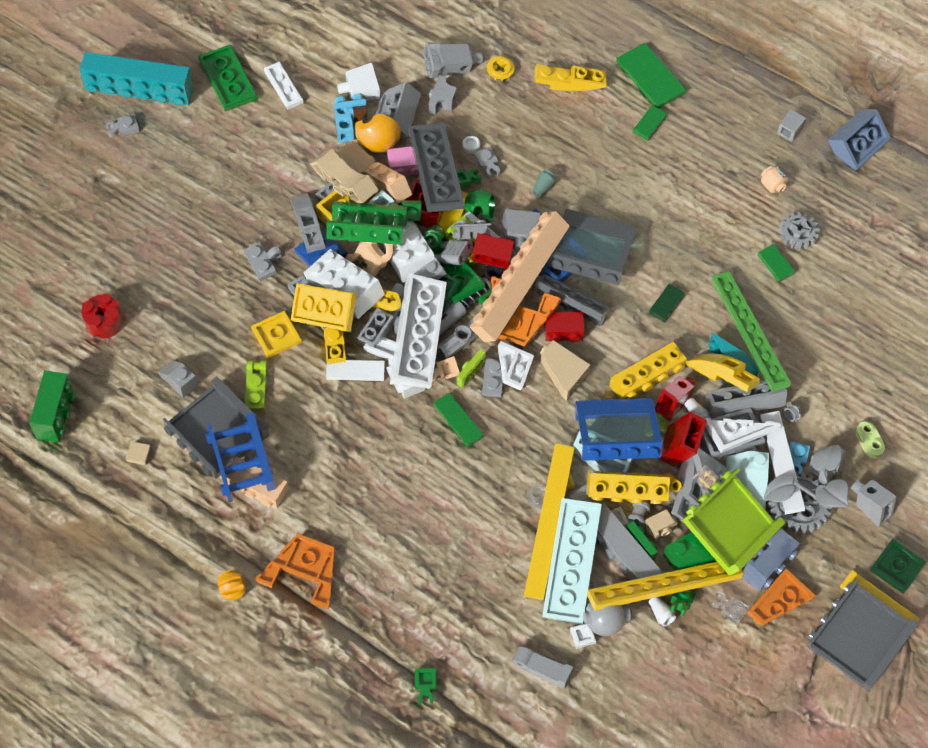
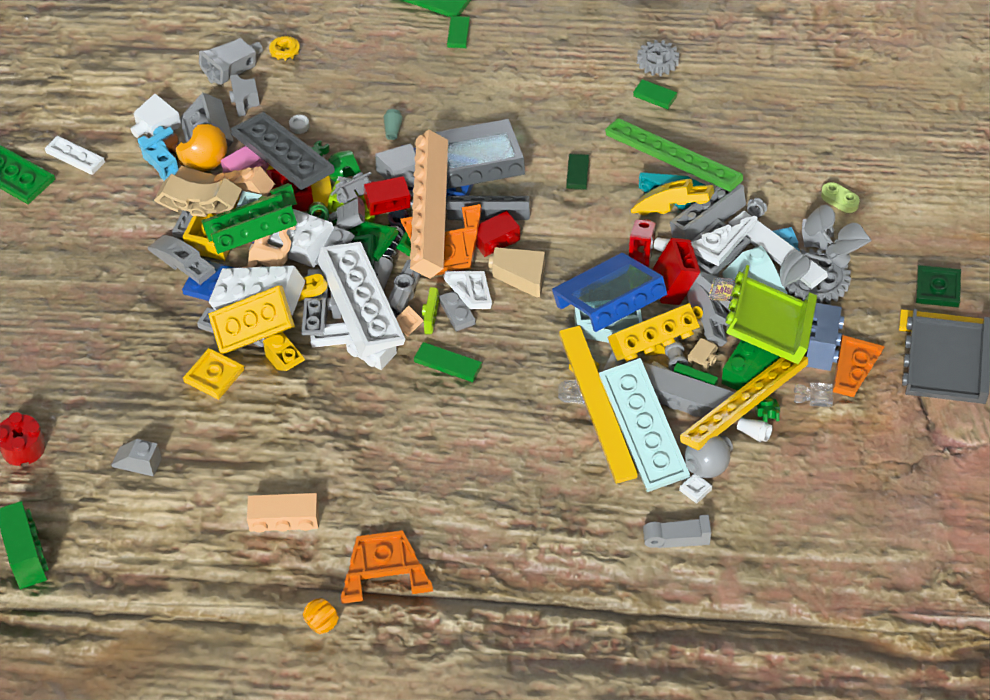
camera: 25 degrees left, 10 degrees down
tan tile [126,441,151,465] -> none
dark grey panel [163,376,269,479] -> none
blue fence [205,412,275,502] -> none
light grey plate [243,242,282,282] -> none
lime plate [245,360,267,412] -> none
white tile [326,360,385,381] -> none
green plate [415,668,436,705] -> none
light grey plate [474,147,500,179] -> none
yellow slope [535,64,606,91] -> none
yellow brick [609,341,687,399] -> none
light nougat head [761,166,788,193] -> none
light grey torso [851,480,896,527] -> none

